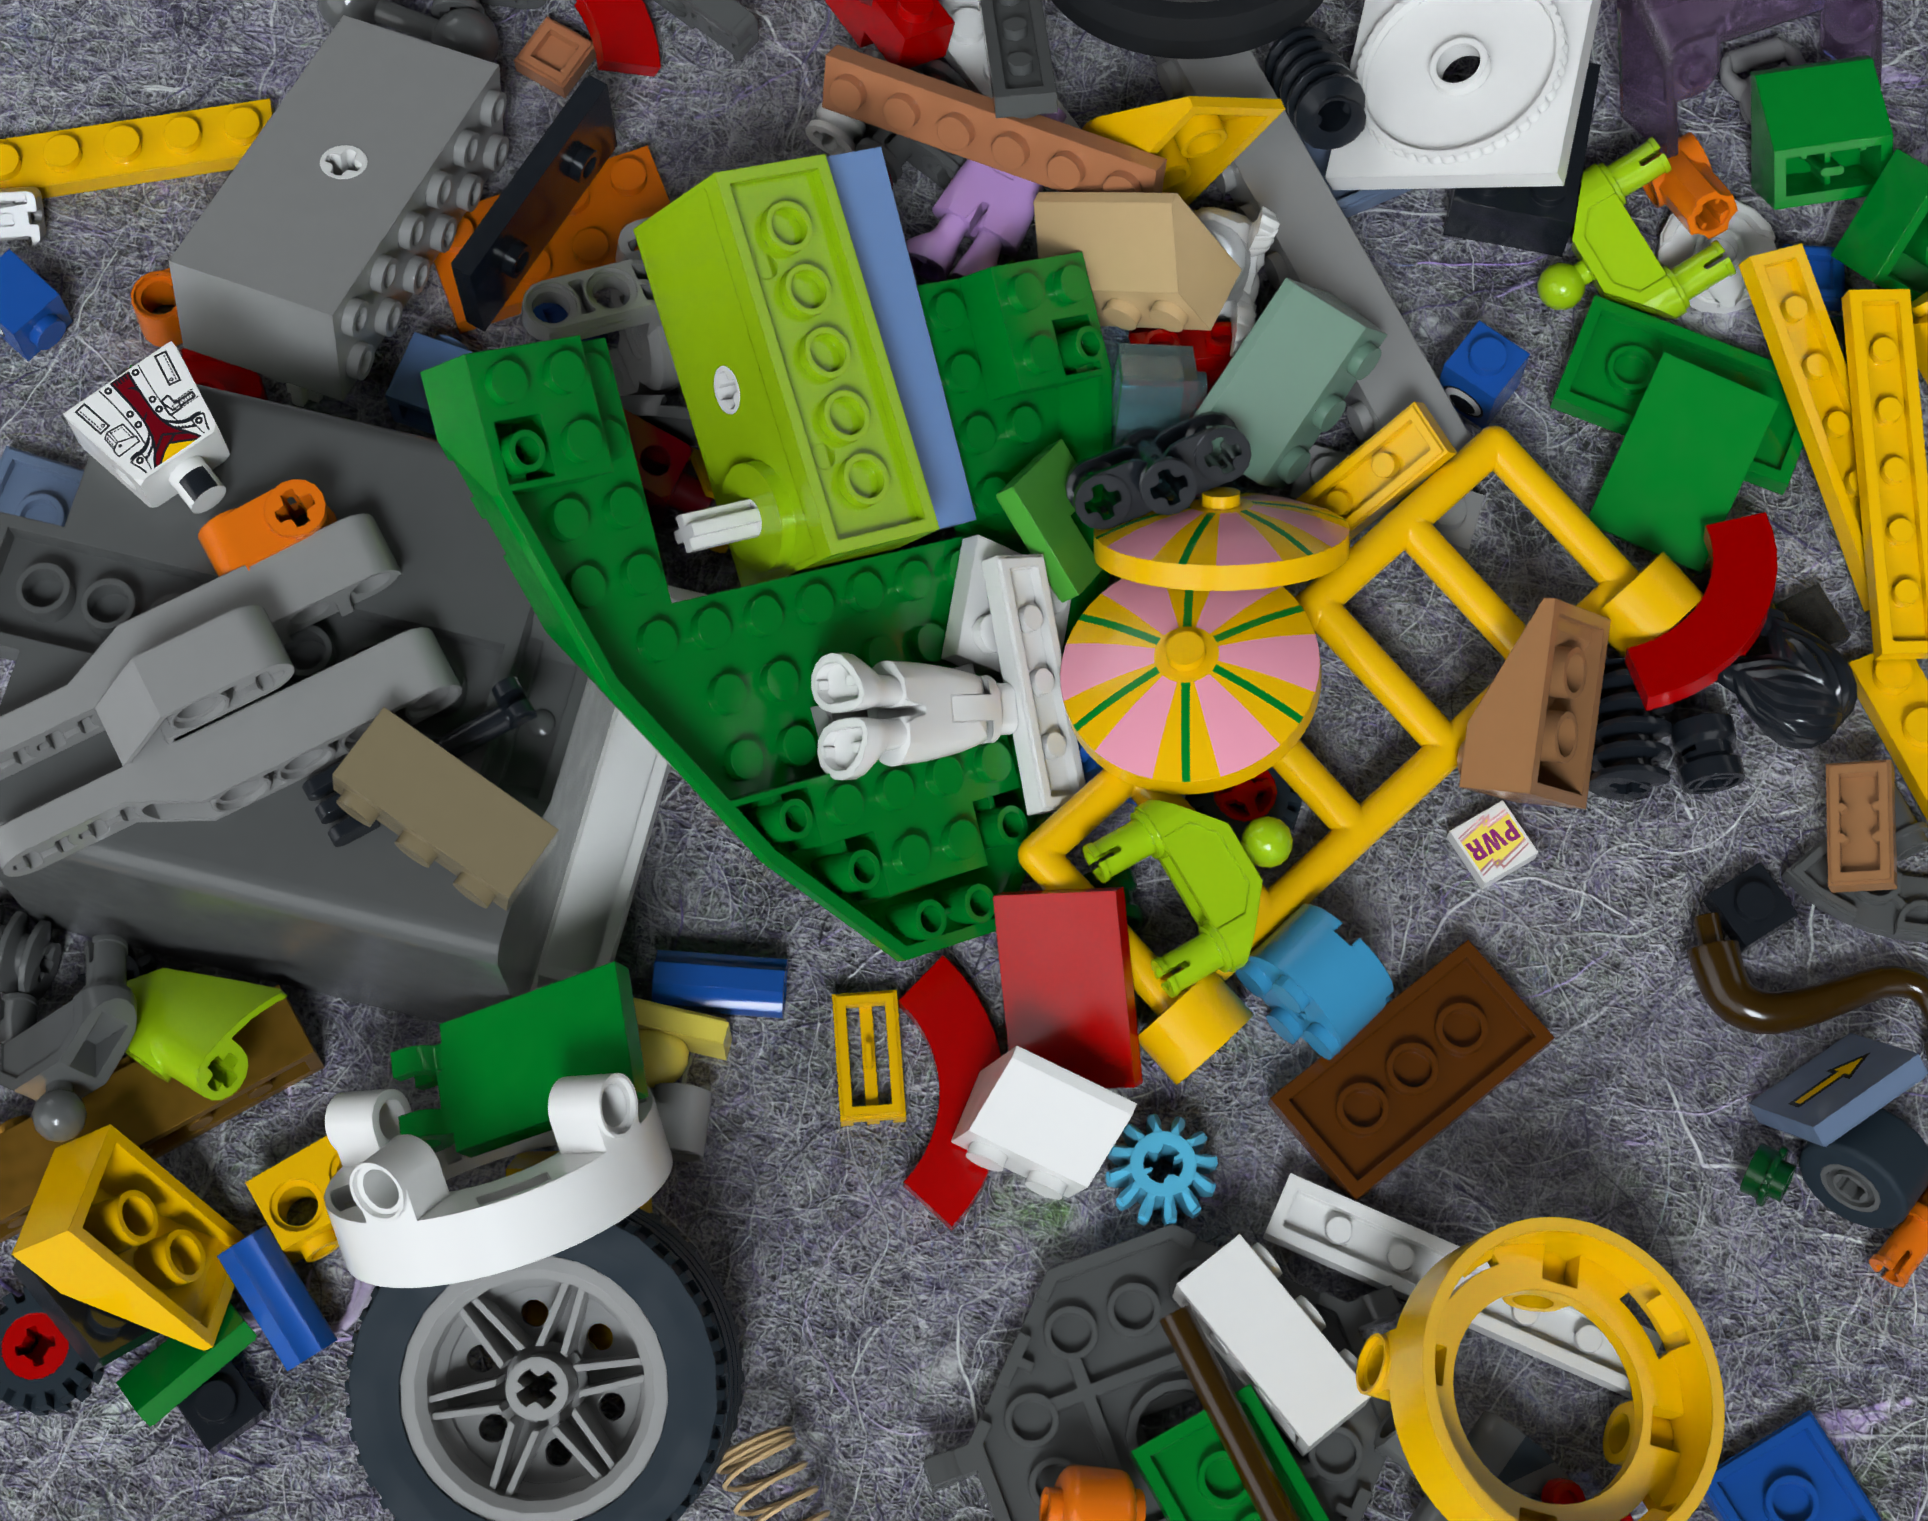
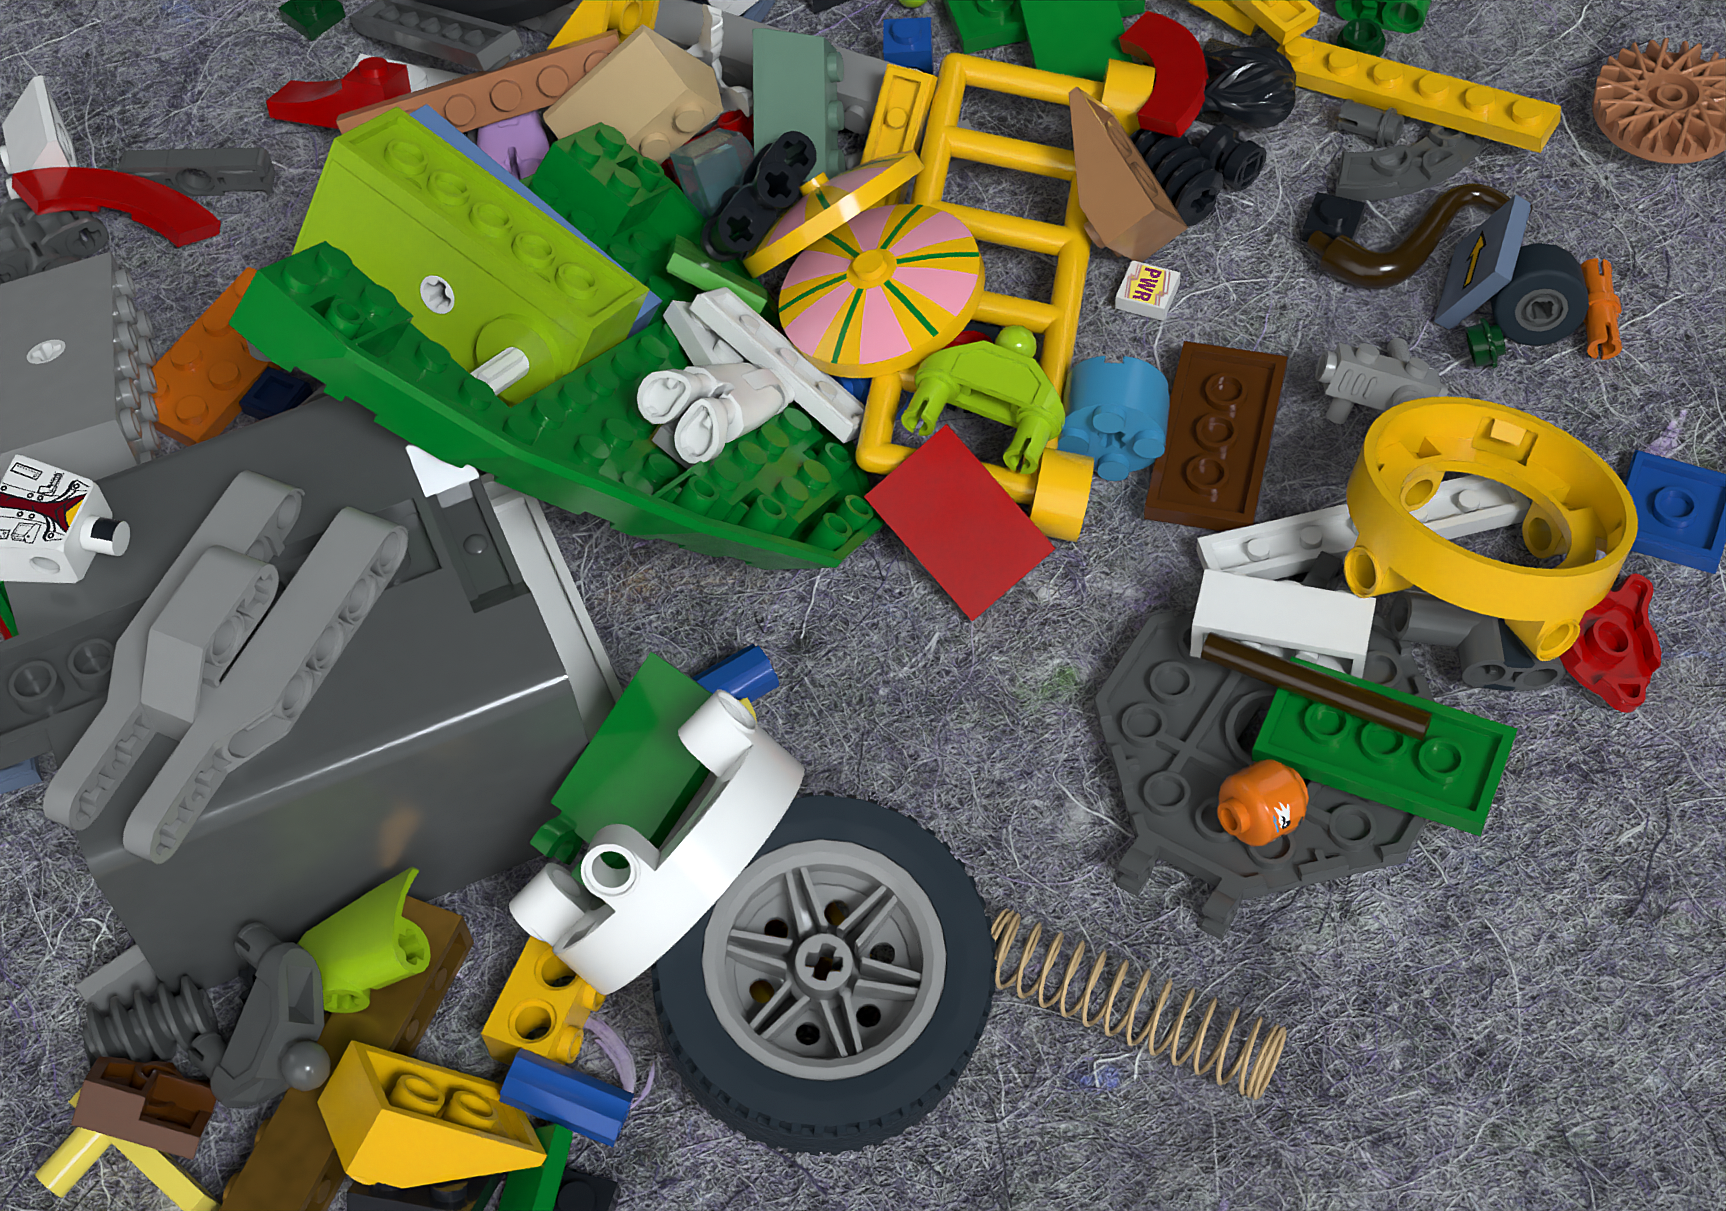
camera: 30 degrees left, 15 degrees down
orange piece [198,479,338,577] -> none
black hinge [302,676,538,847] -> none
dark tan brick [332,707,559,911] -> none
black plate [451,75,618,332] -> none
nougat tile [514,16,596,98] -> none
yellow tile [832,990,906,1127] -> none
red tile [898,955,1001,1231] -> none
white slope [951,1046,1137,1200] -> none
medium azure gear [1105,1114,1218,1226] -> none
medium nougat plate [1826,760,1897,893] -> none
none -> light grey piece [1315,338,1448,424]

